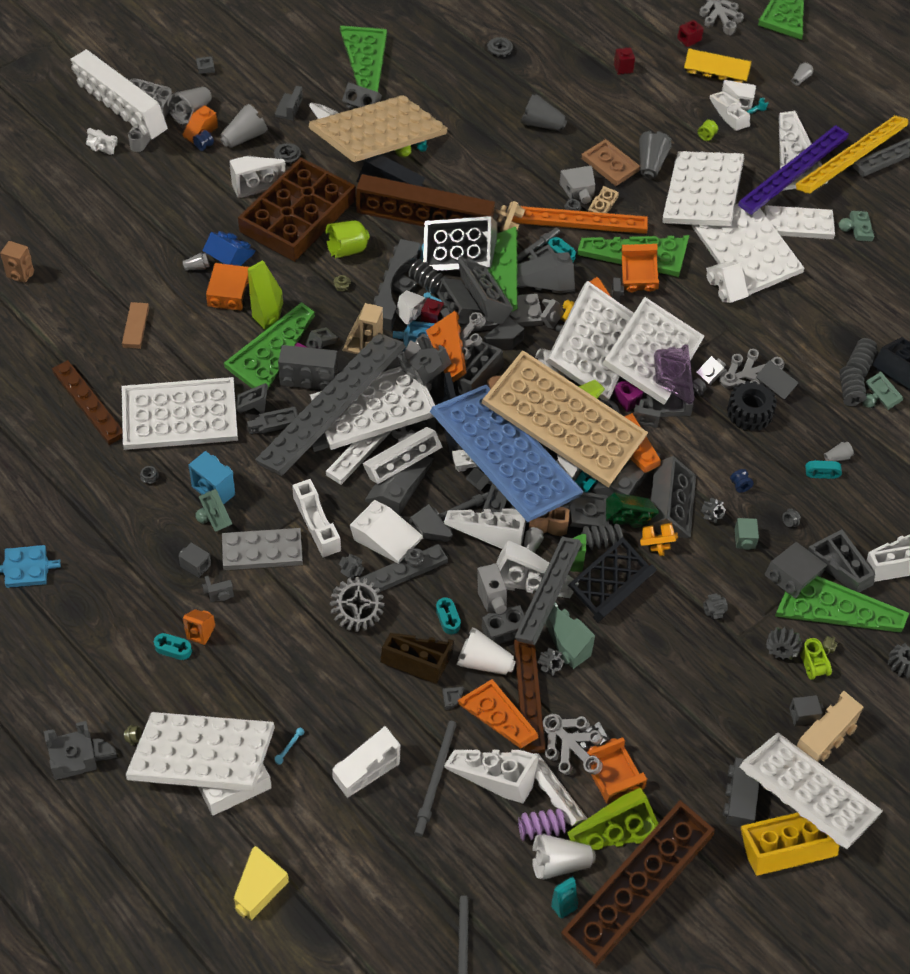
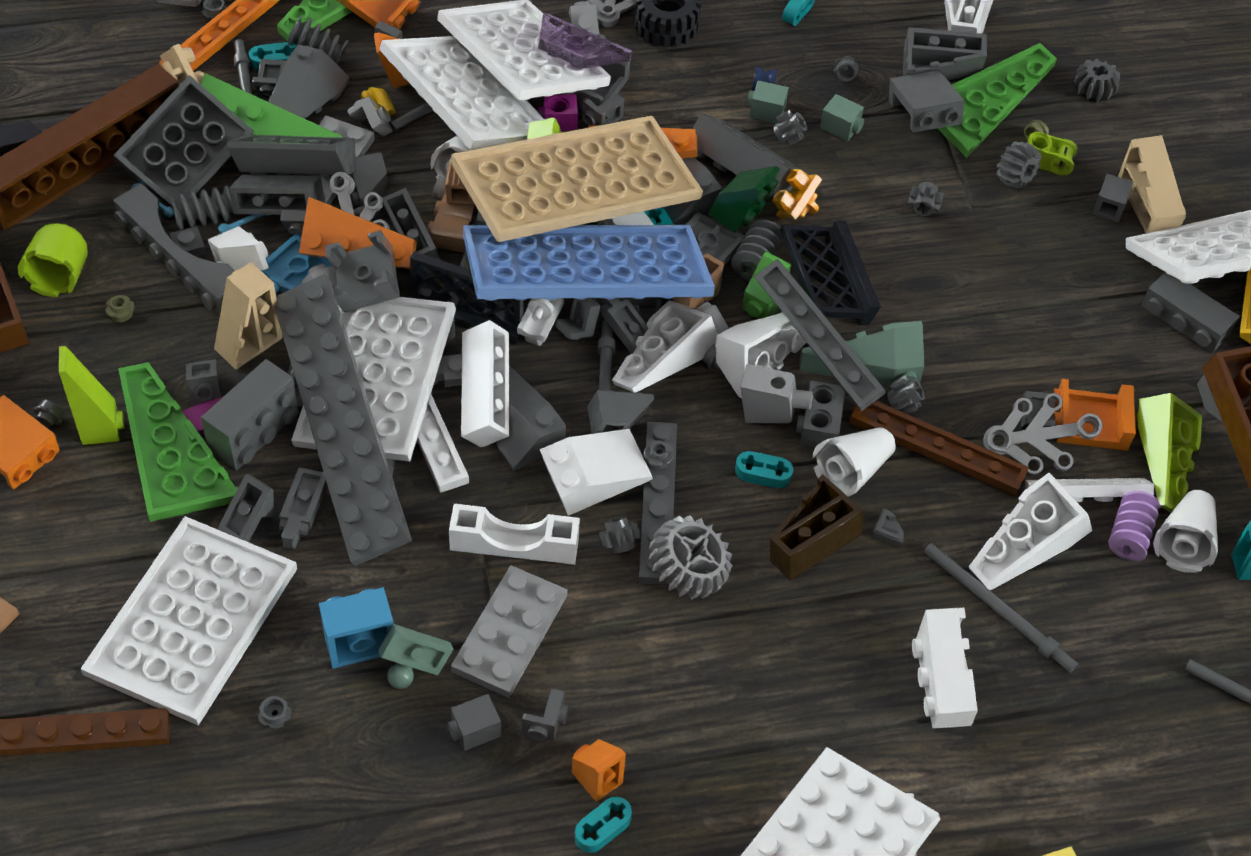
camera: 60 degrees left, 0 degrees up
medium azure hinge [275,727,304,764] -> none
dark red brick [421,298,444,324] -> none
orange wing [458,679,538,749] -> none
none -> dark grey piece [288,15,349,64]
none -> sand green brick [746,81,789,124]

